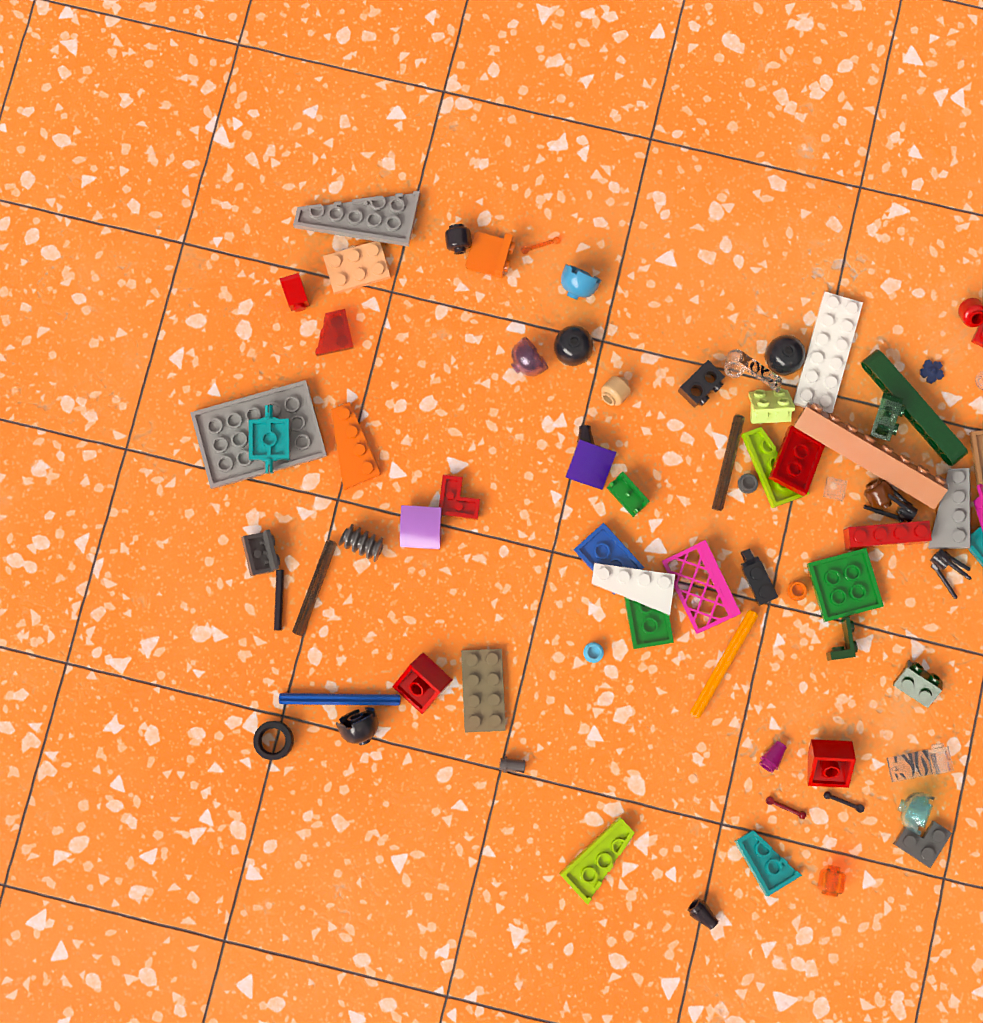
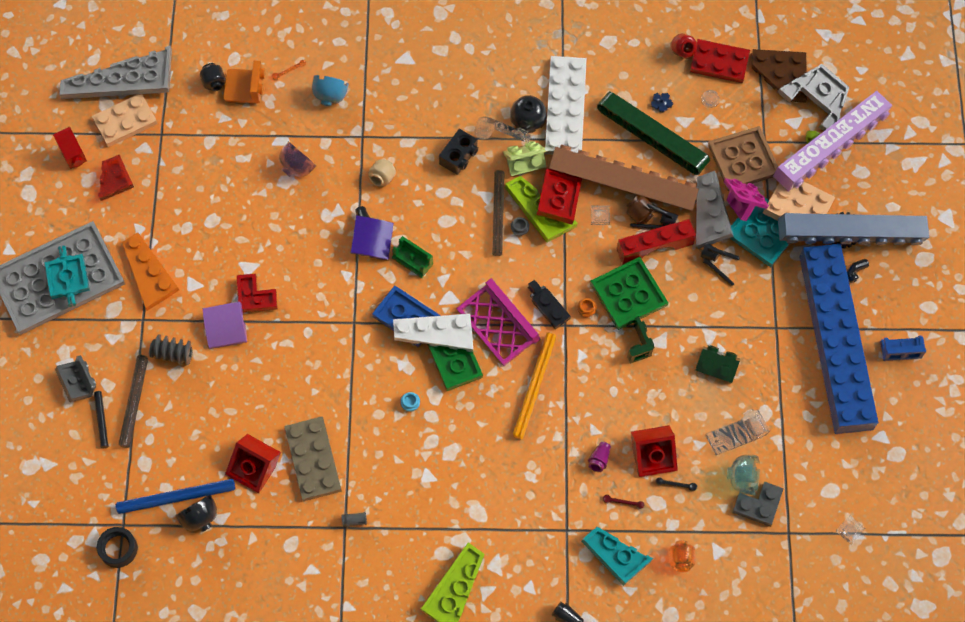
camera: 15 degrees left, 15 degrees down
black cylinder [554,325,593,366] -> none
clear green brick [870,393,905,441] -> none

